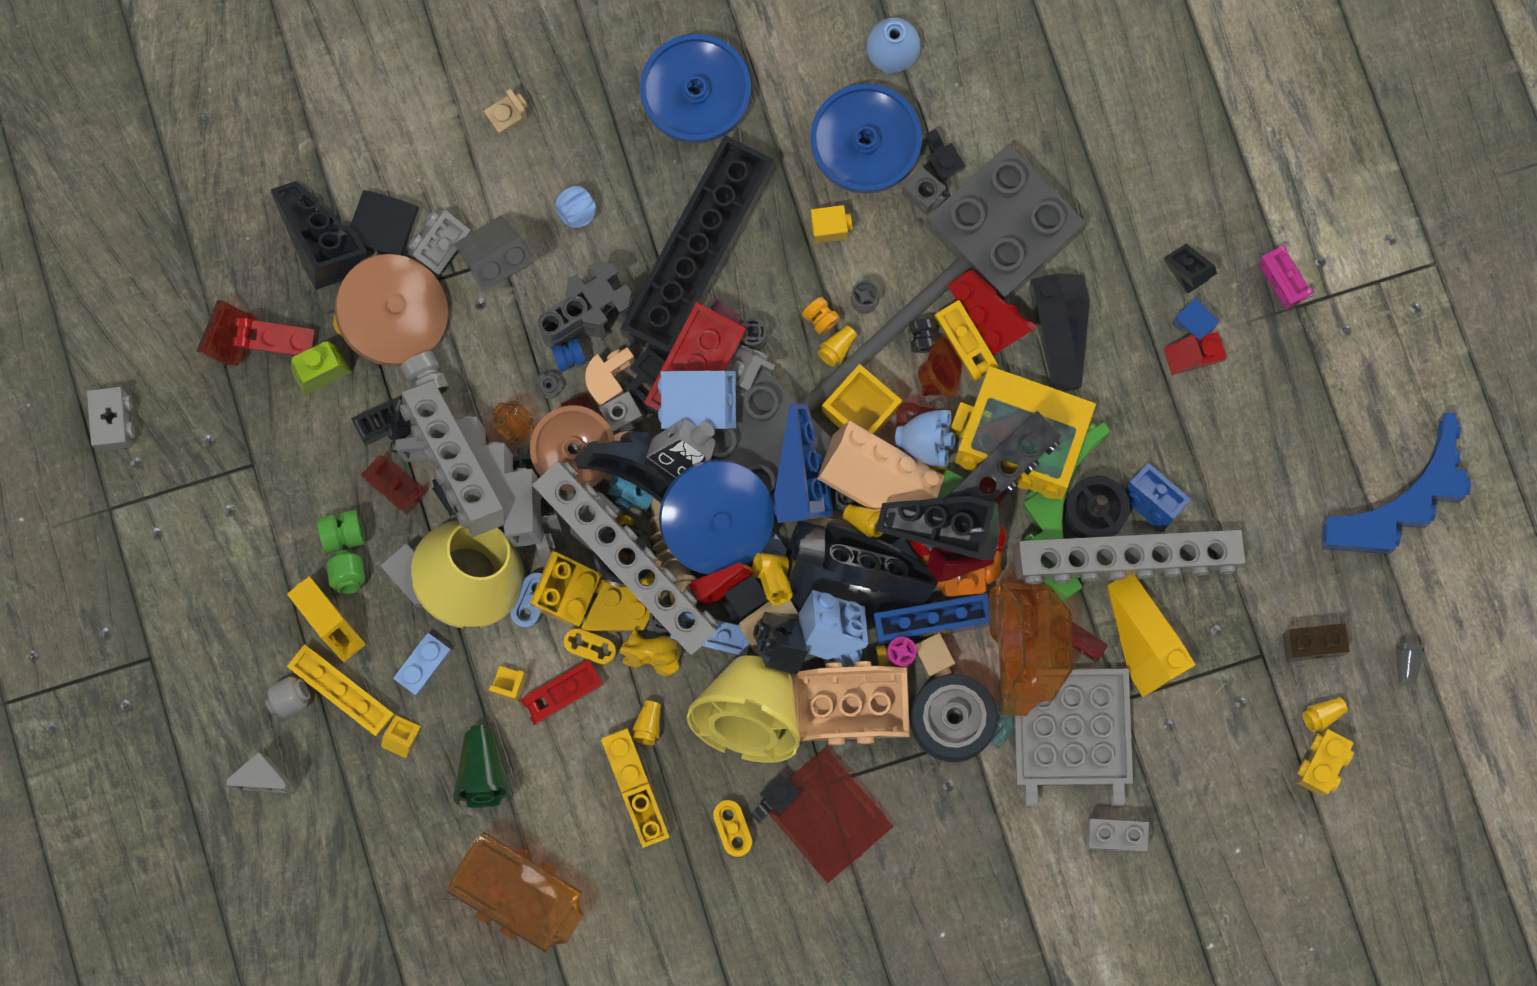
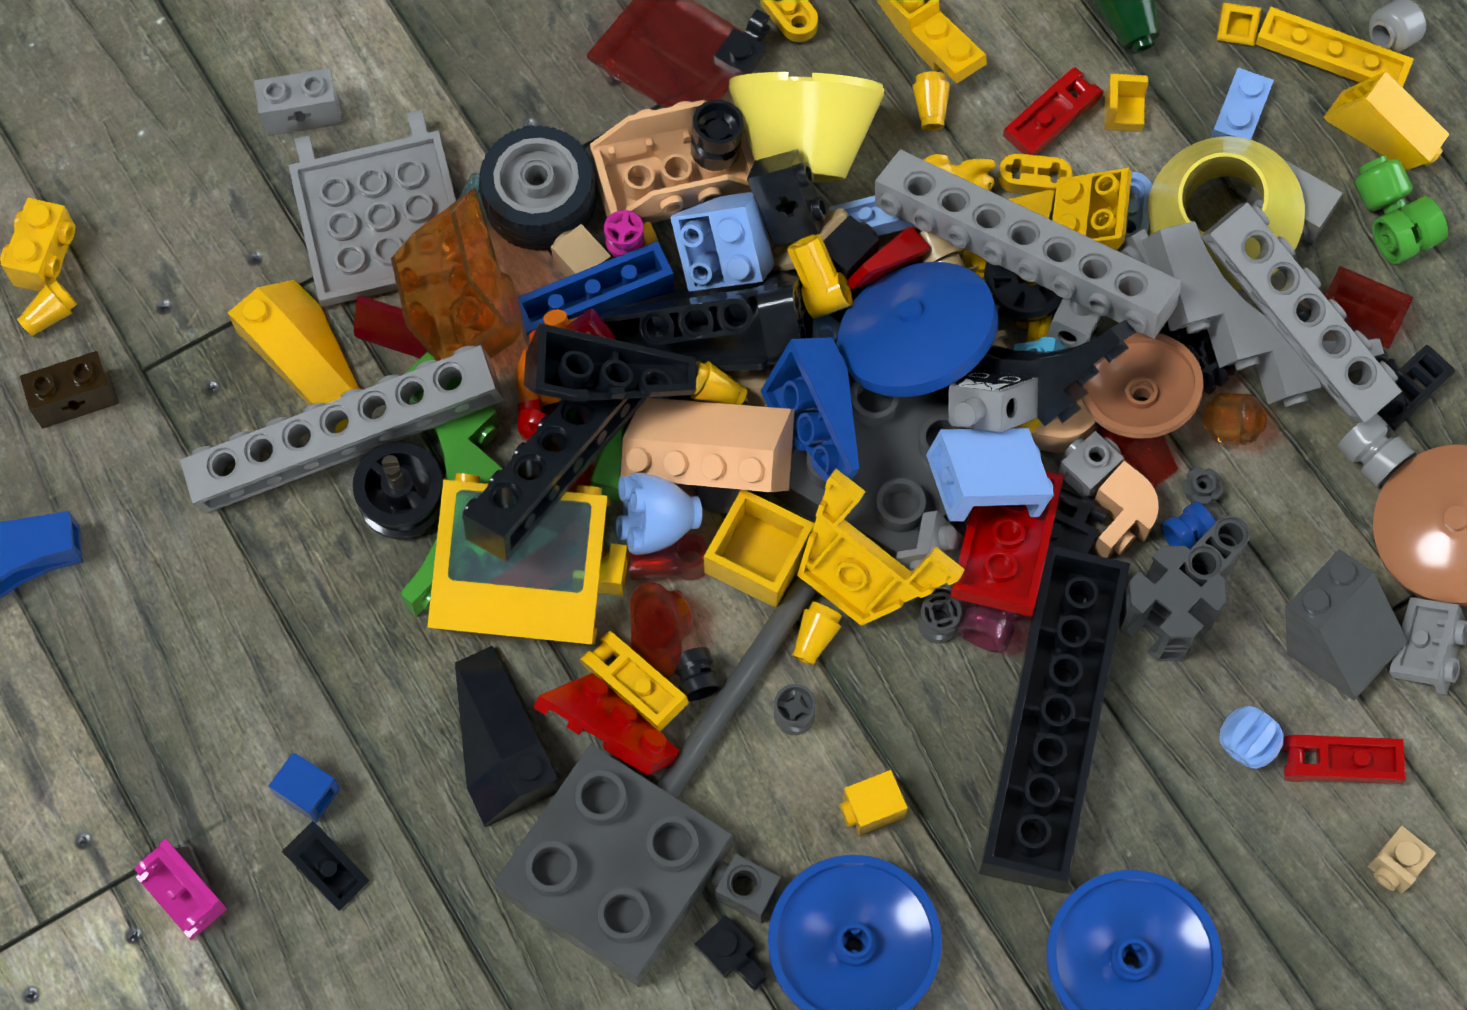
camera: 165 degrees right, 10 degrees down
light orange wheel [802,297,841,336] -> none
blue bracket [1124,463,1191,532] -> none
red slope [1163,332,1227,376] -> none
none -> black wheel [690,100,743,171]
none -> yellow wing [797,469,965,626]
none -> red plate [1283,735,1406,784]

